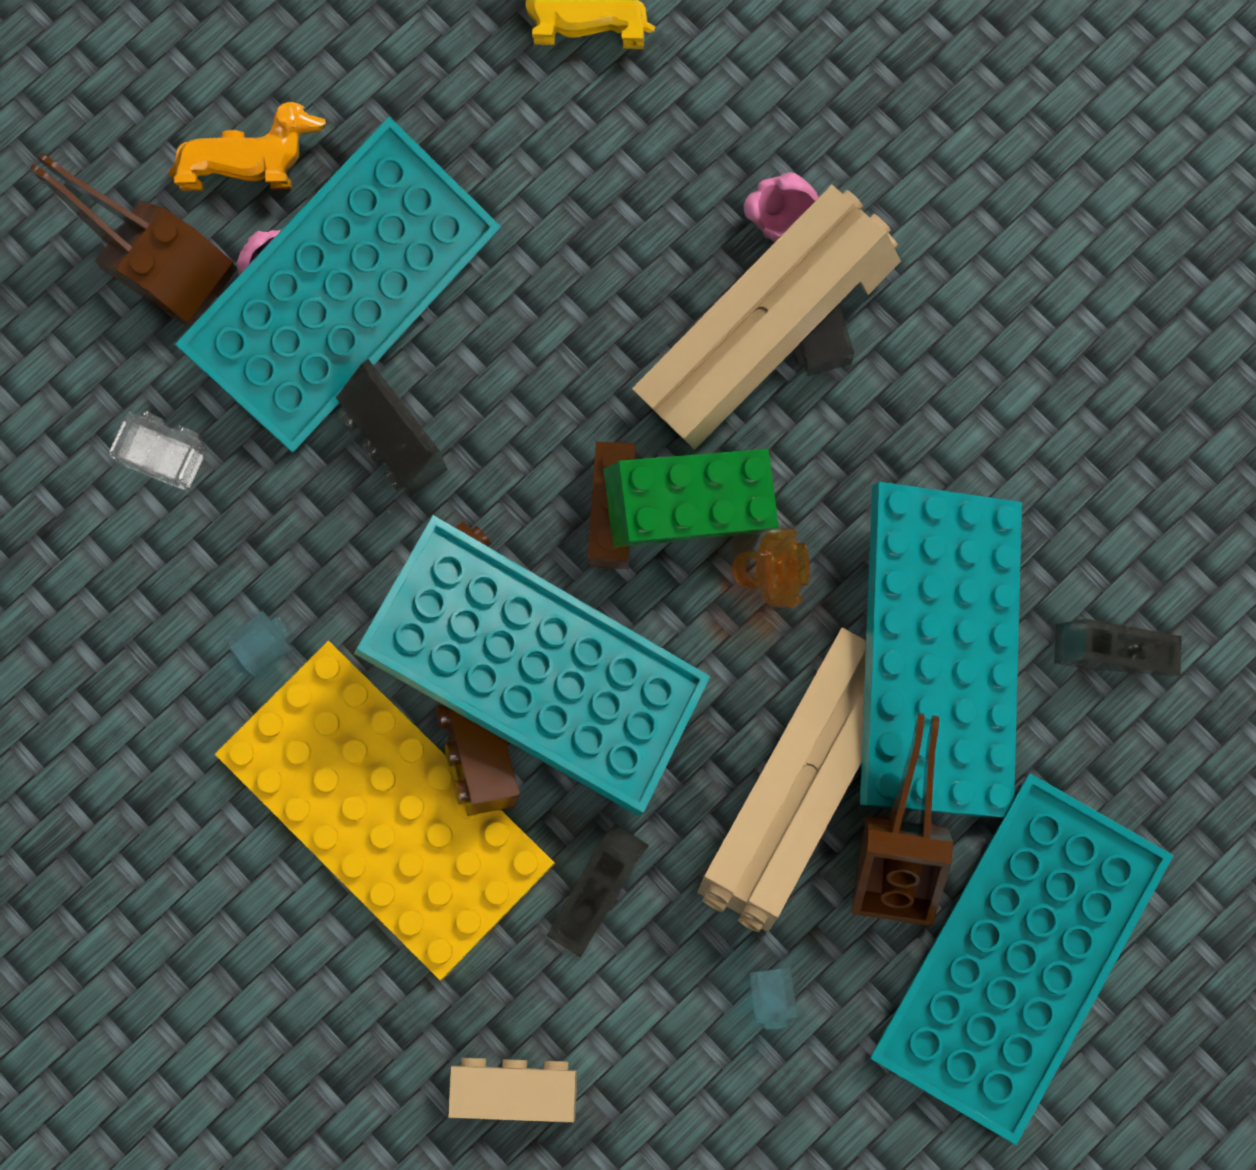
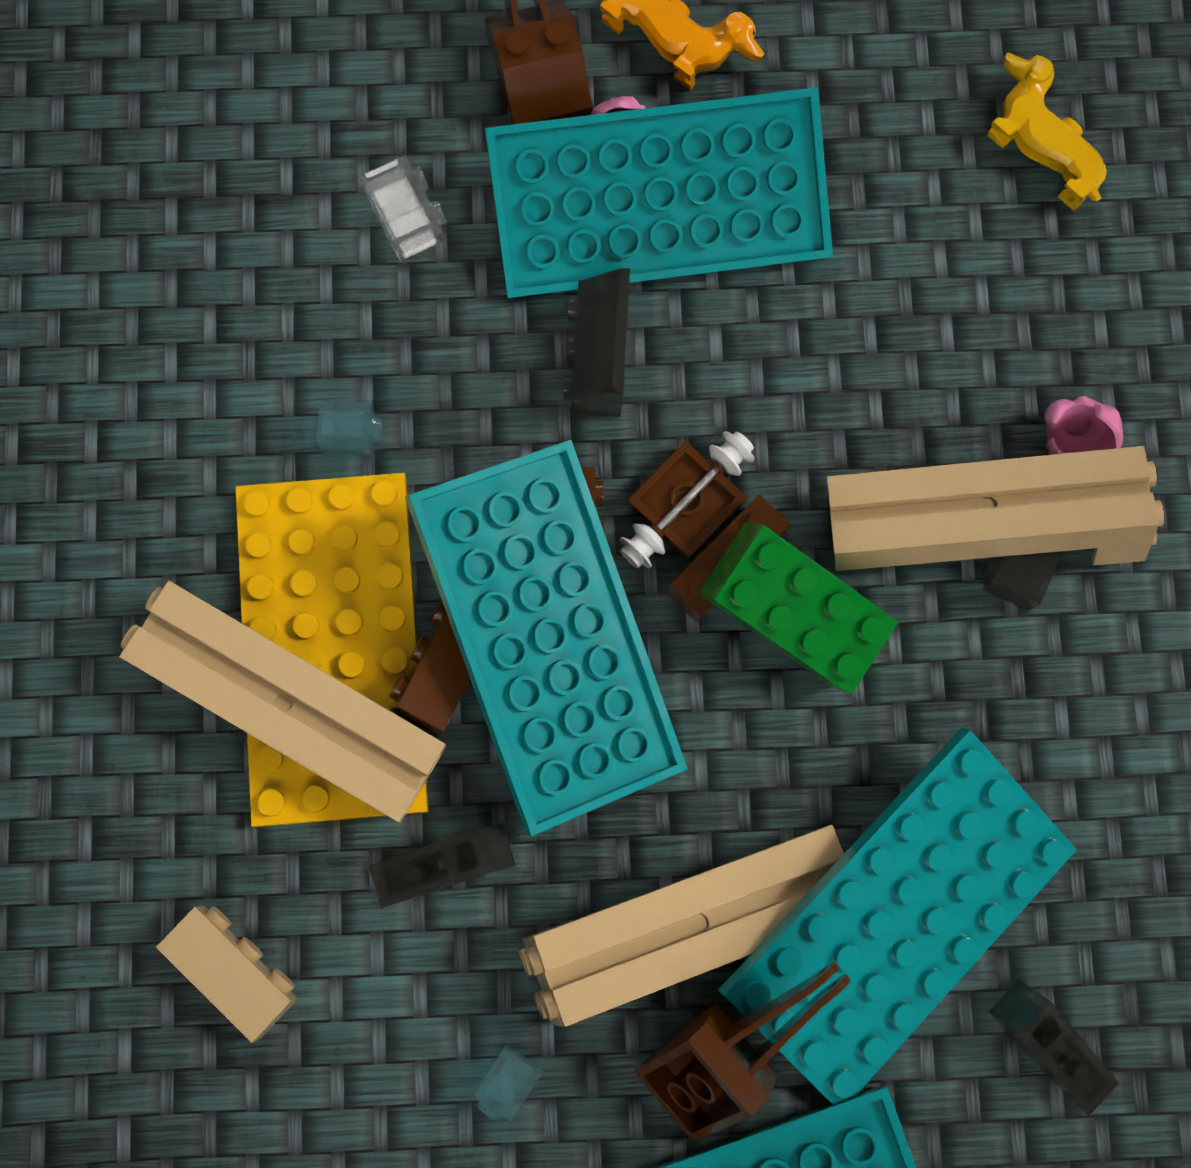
camera: 30 degrees right, 0 degrees up
clear orange tile [732,528,810,608] -> none
none -> tan brick [119,580,447,823]
none -> reddish brown plate [620,431,754,568]

